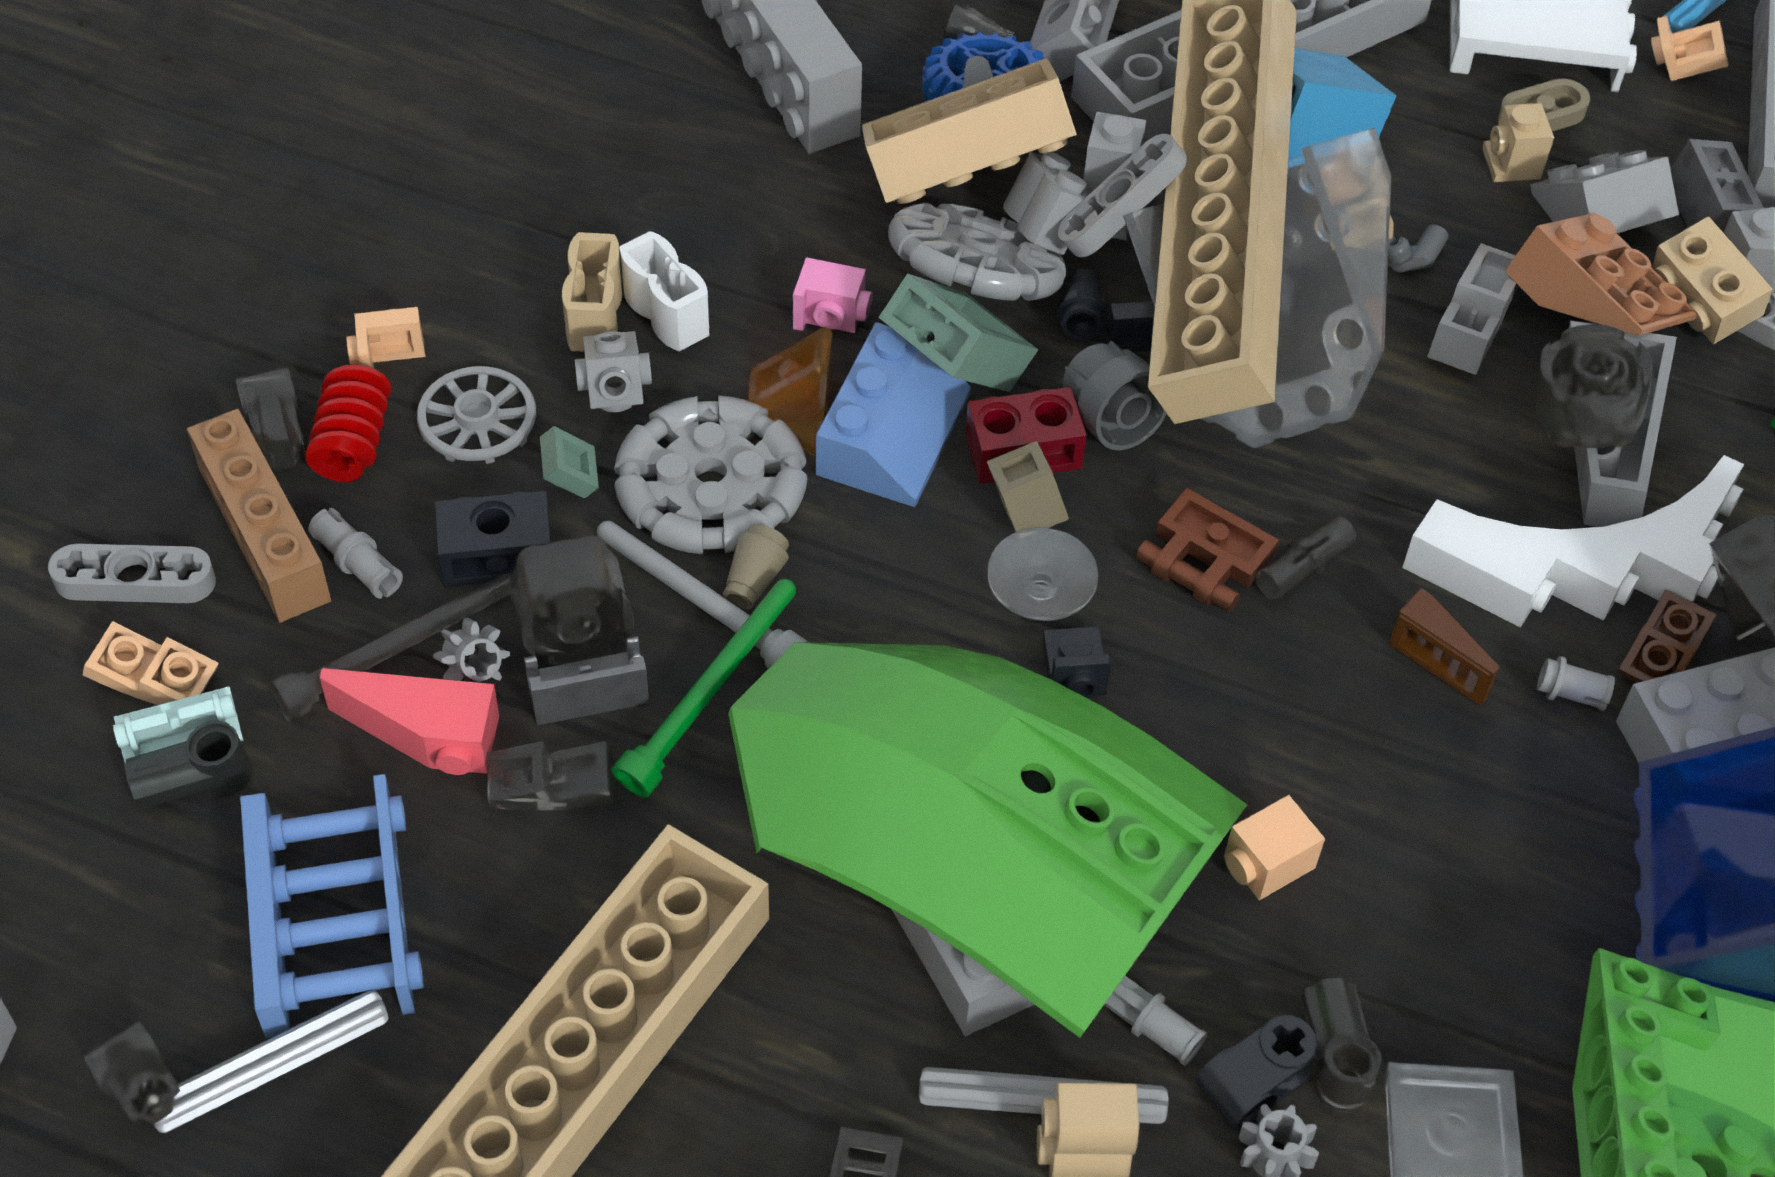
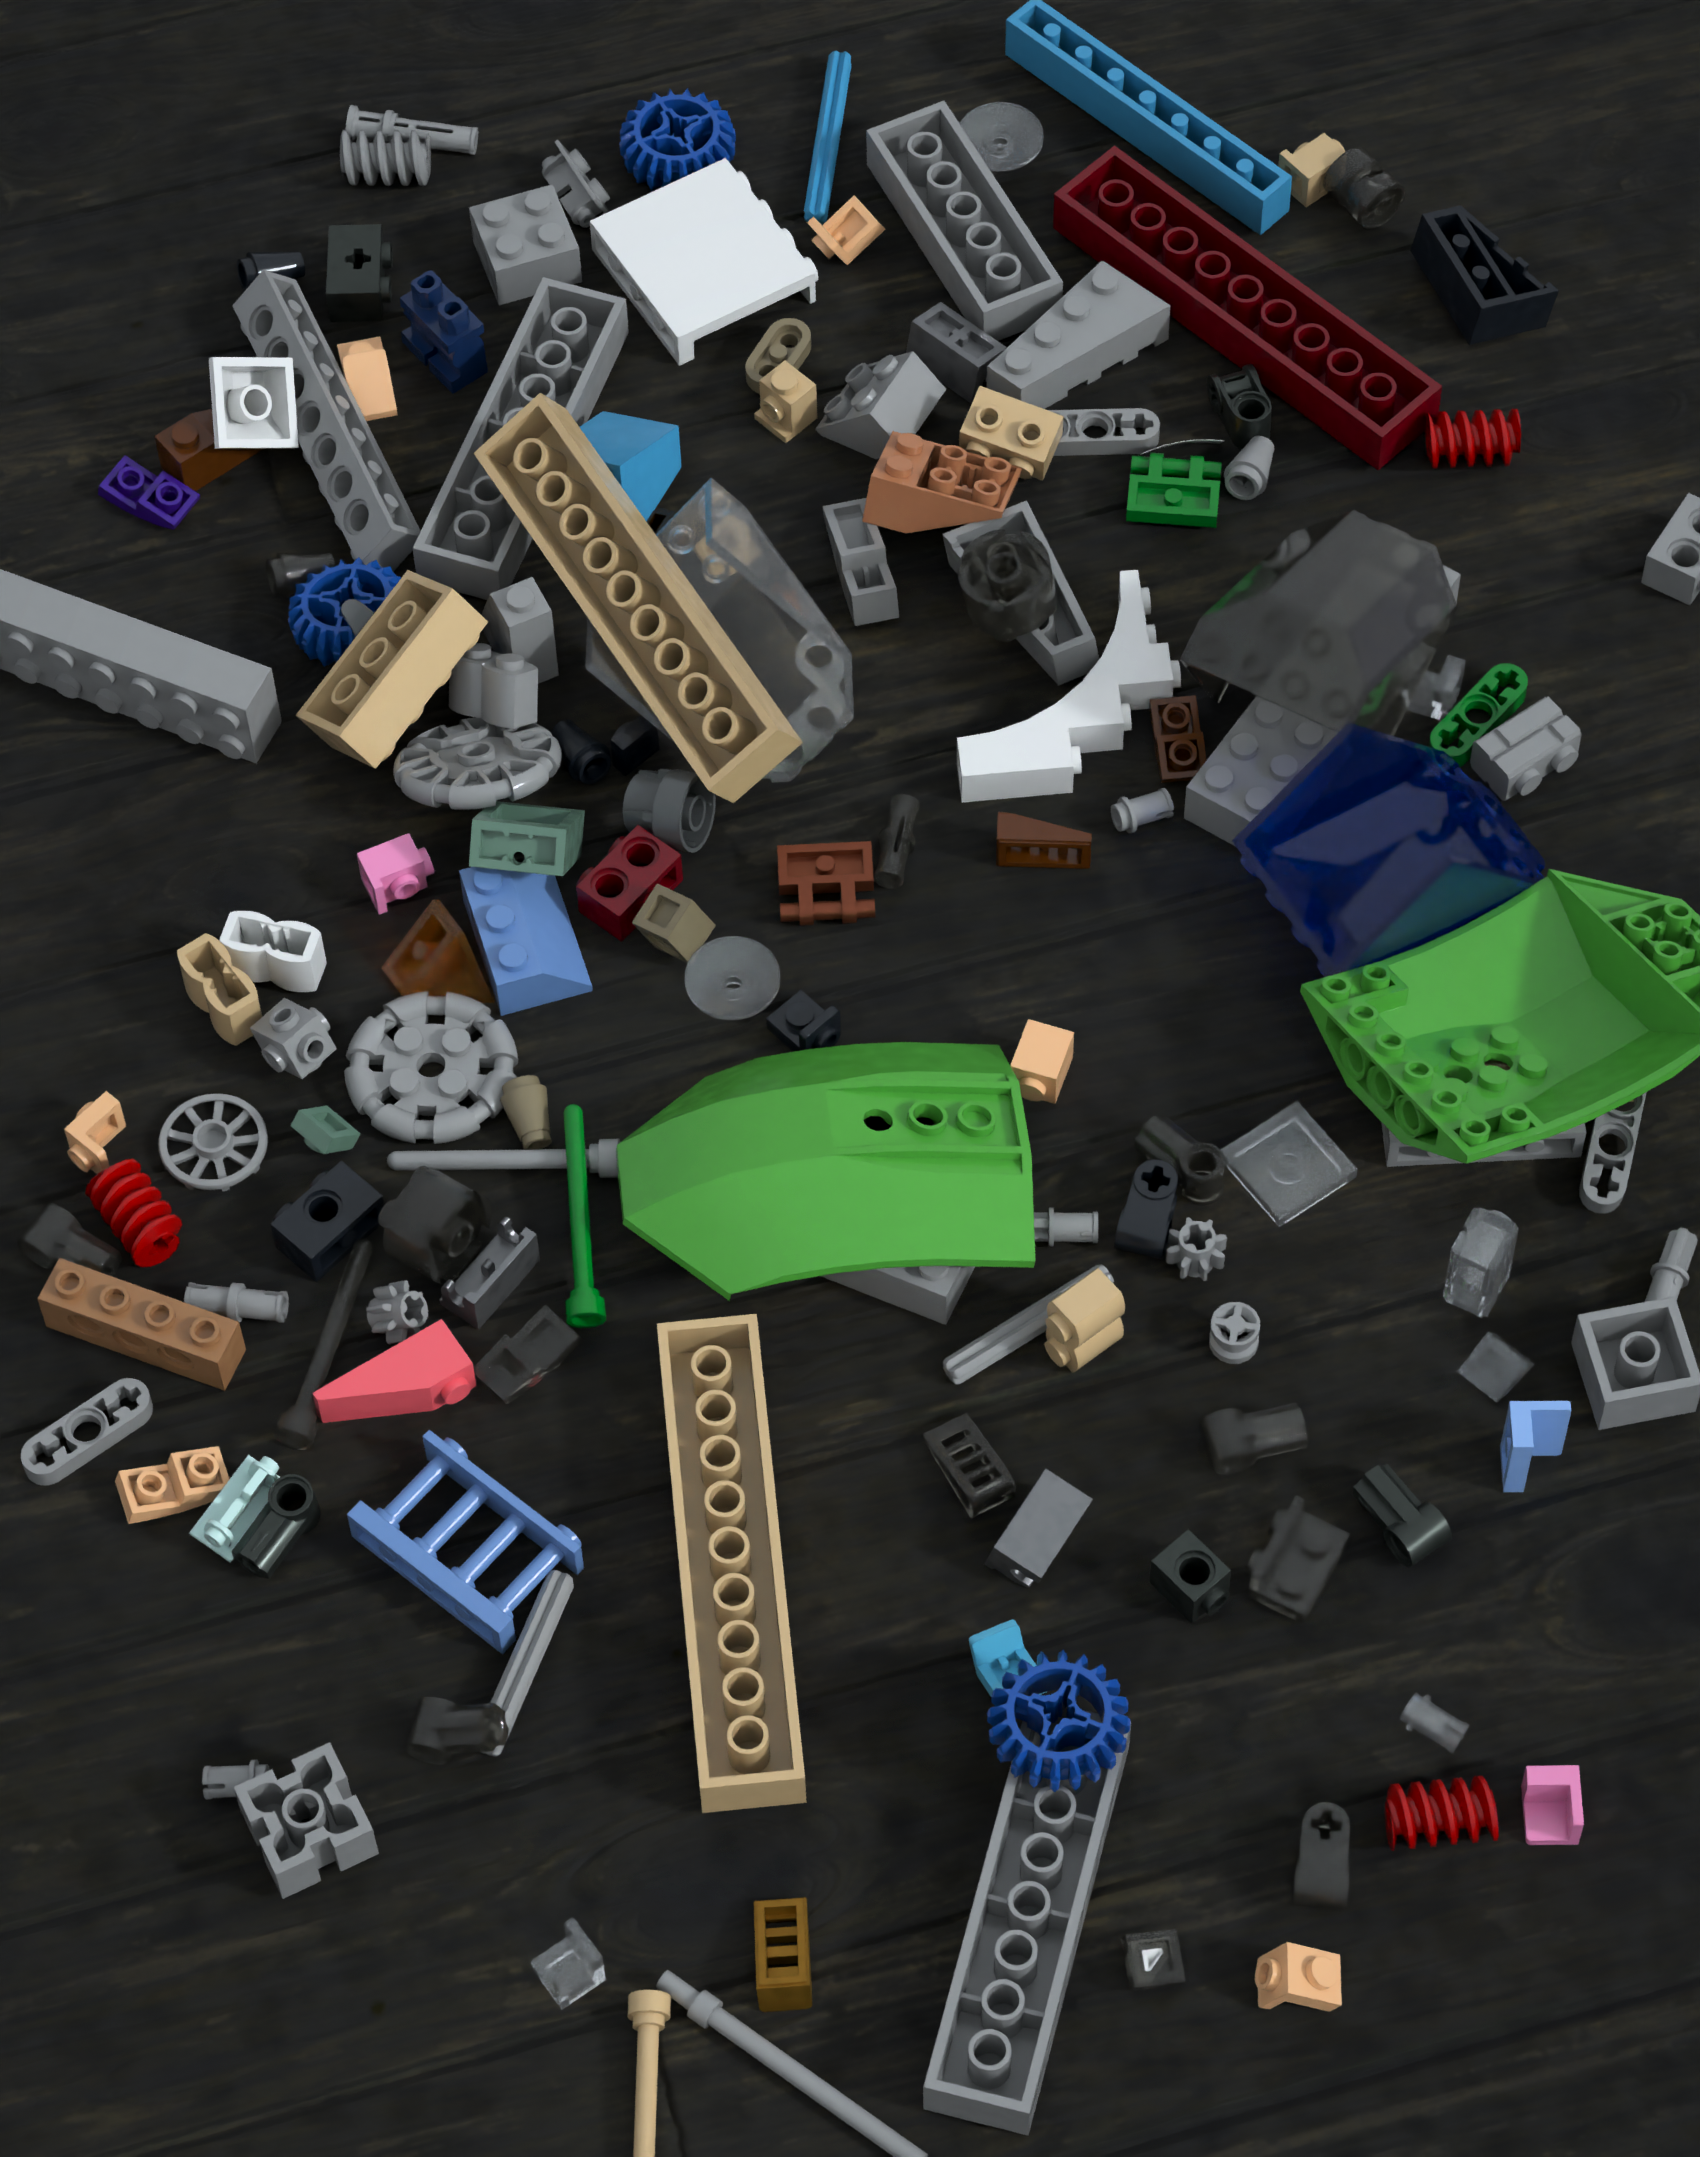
camera: 35 degrees left, 5 degrees up
light grey beam [1058,134,1187,257] -> none
dark grey arm [1382,224,1449,273] -> none

